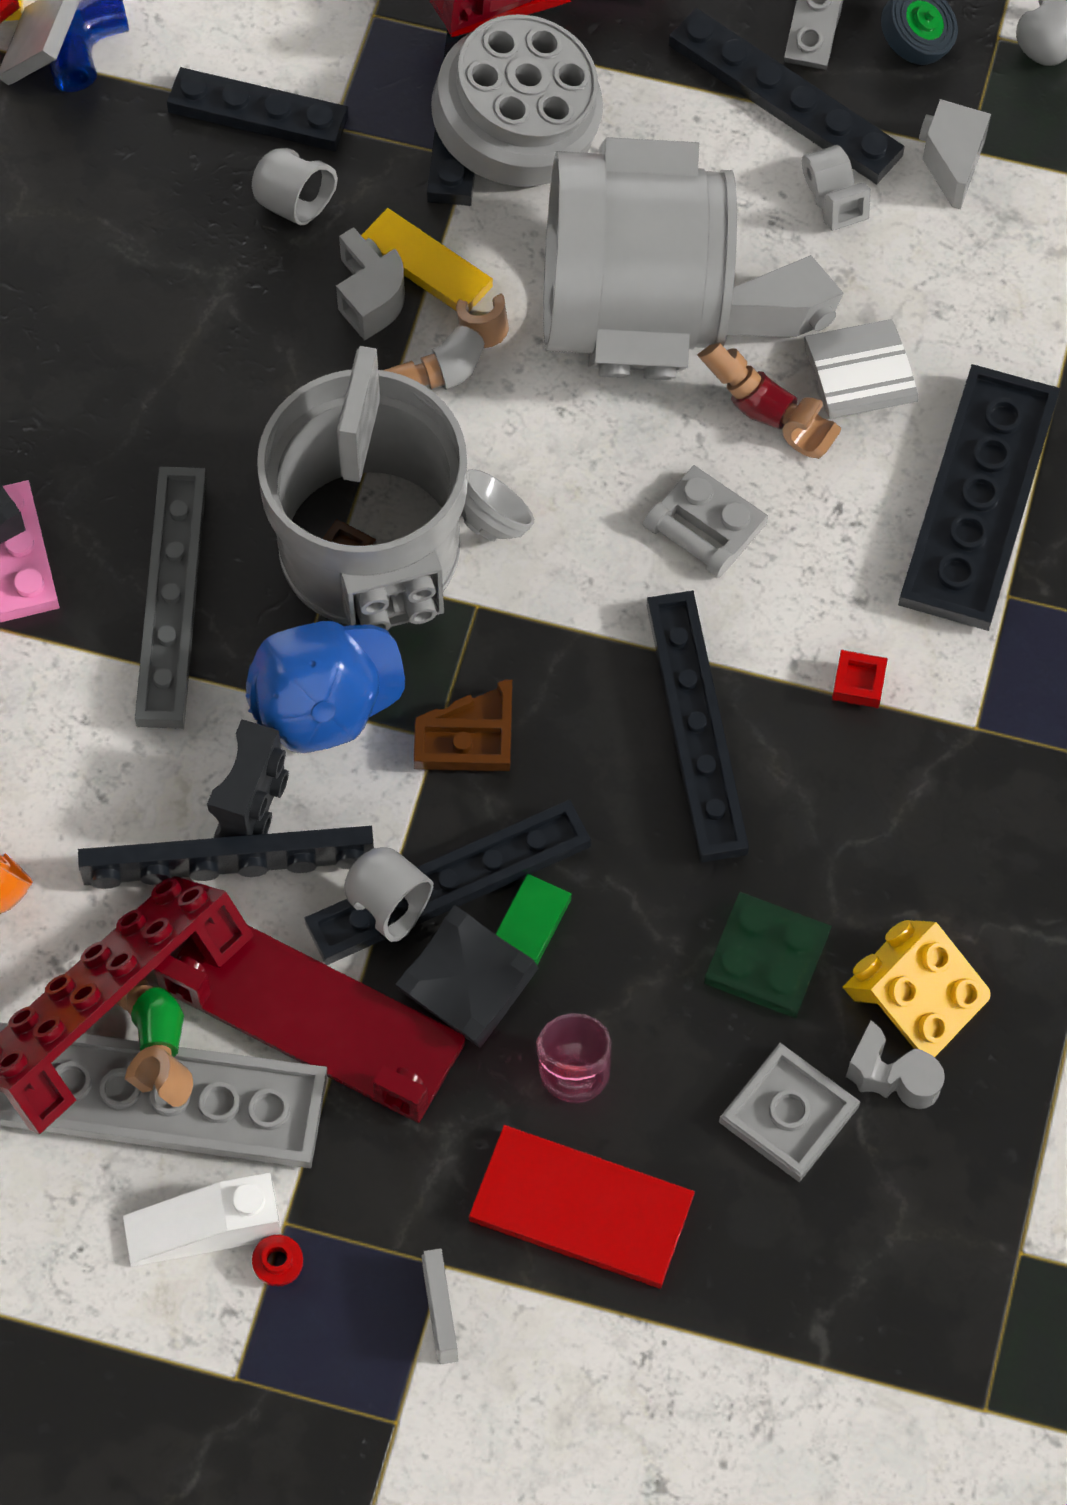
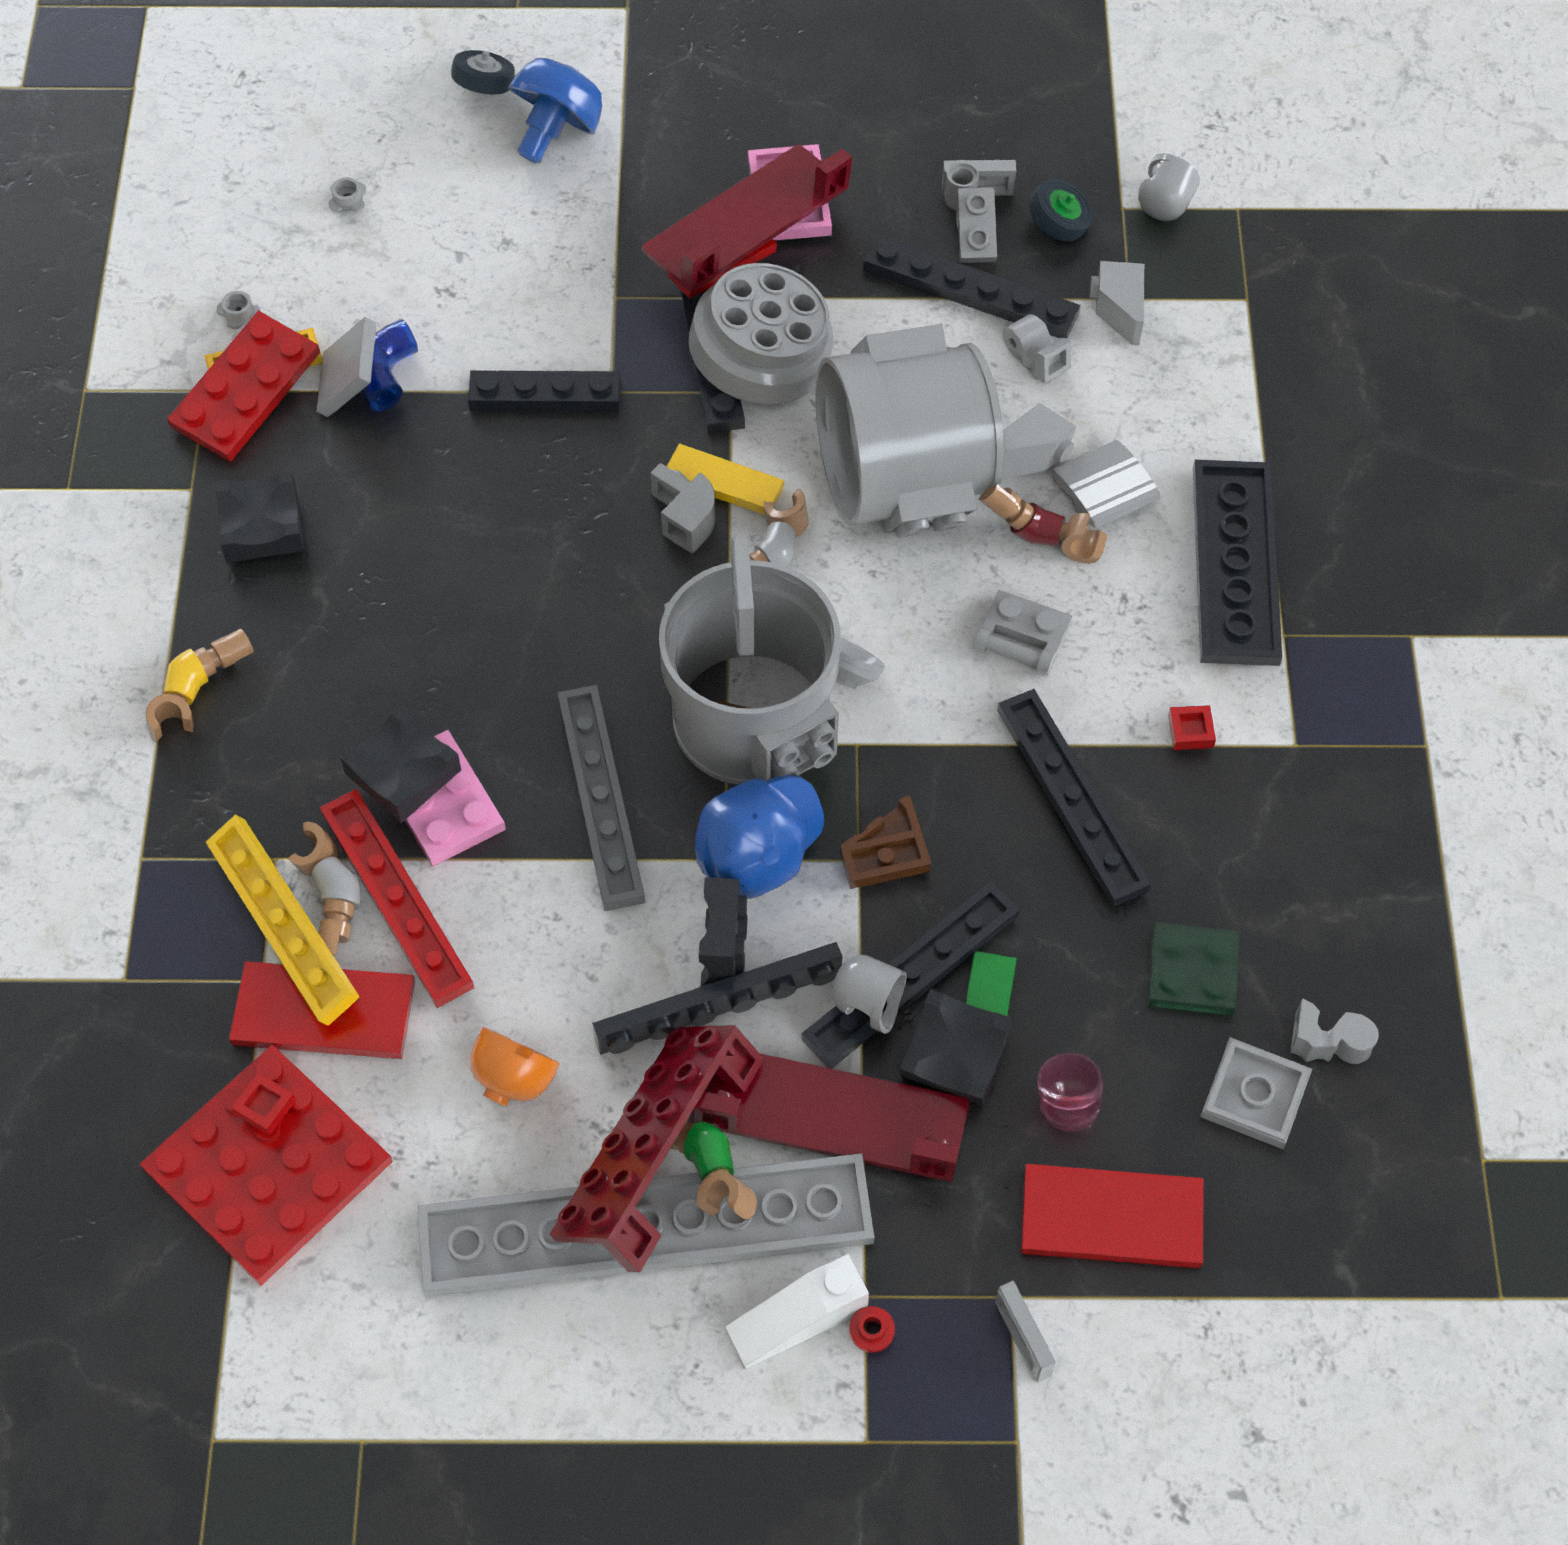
camera: 15 degrees left, 5 degrees down
light grey helmet [252,148,338,226] -> none
yellow bracket [843,920,990,1057] -> none

